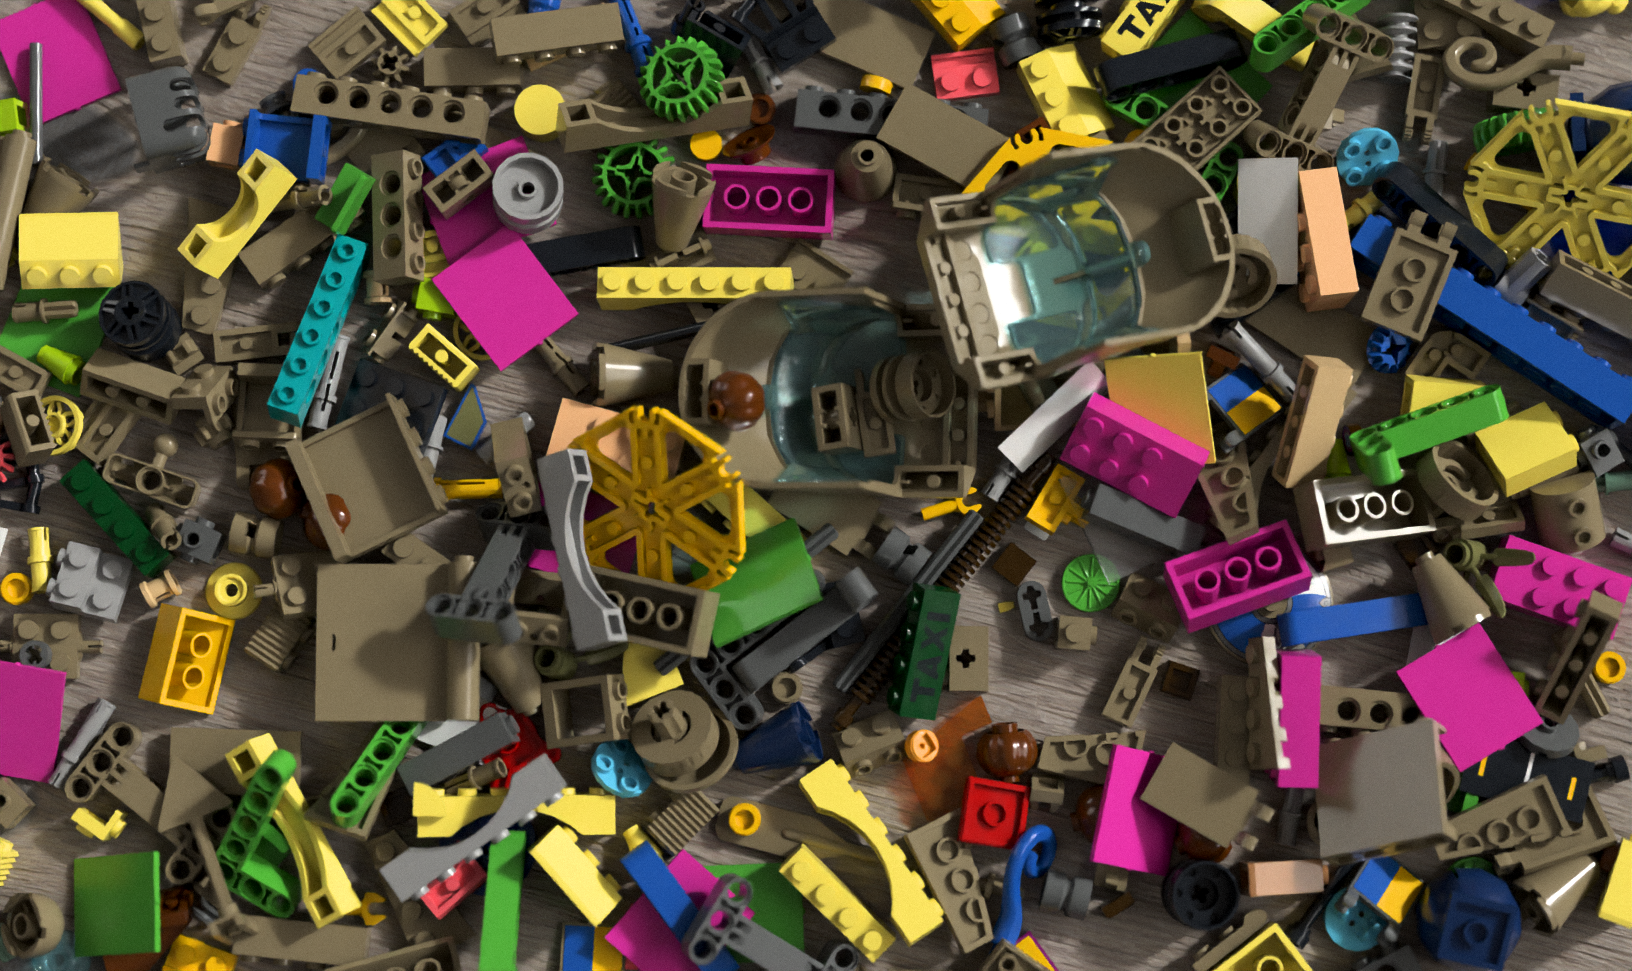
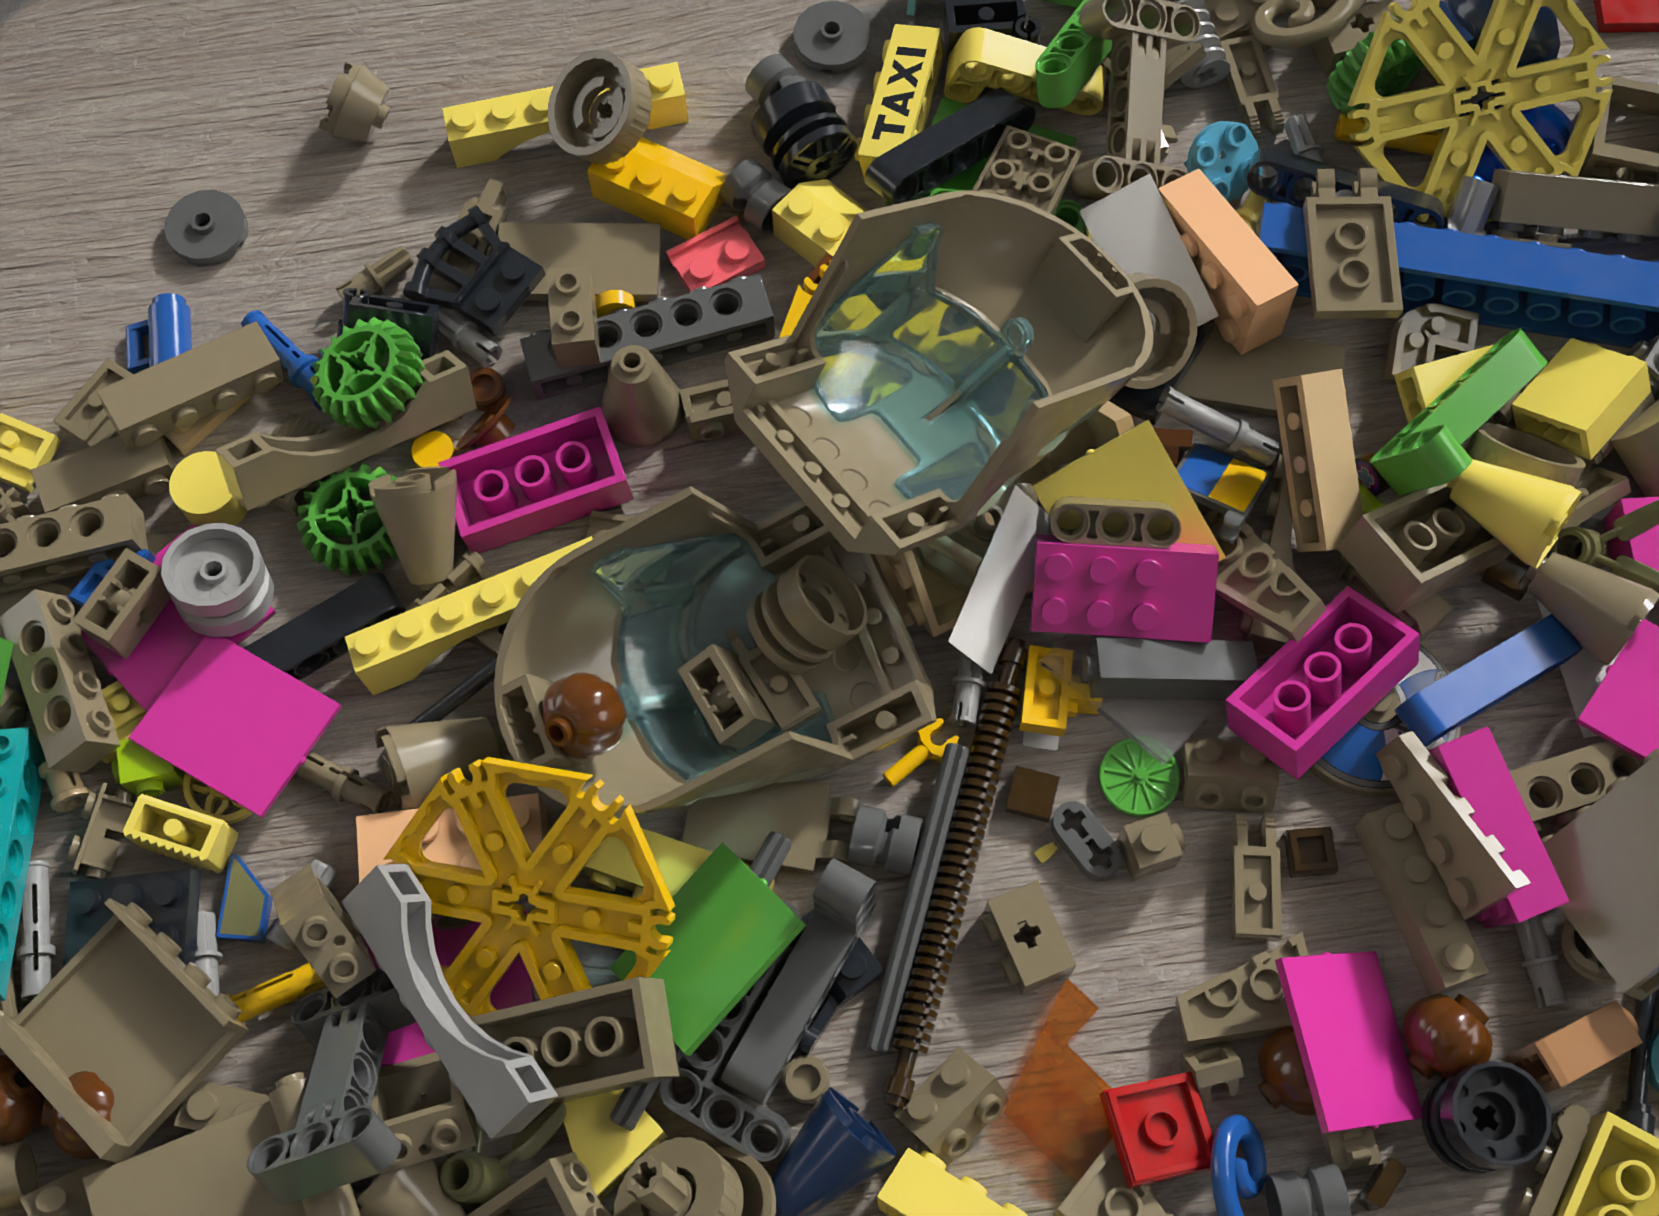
camera: 20 degrees left, 15 degrees down
dark tan tile [876,82,1017,189] -> none
dark green brick [887,583,961,721] -> none
light orange tile [905,730,939,763] -> none
reddish brown plant [976,722,1038,783] -> none
dark tan tile [1140,742,1275,852] -> none
blue gear [1366,326,1414,374] -> none
none -> dark tan brick [546,265,601,368]
none -> dark tan beam [1049,496,1181,549]
none -> light yellow cone [1446,459,1583,568]

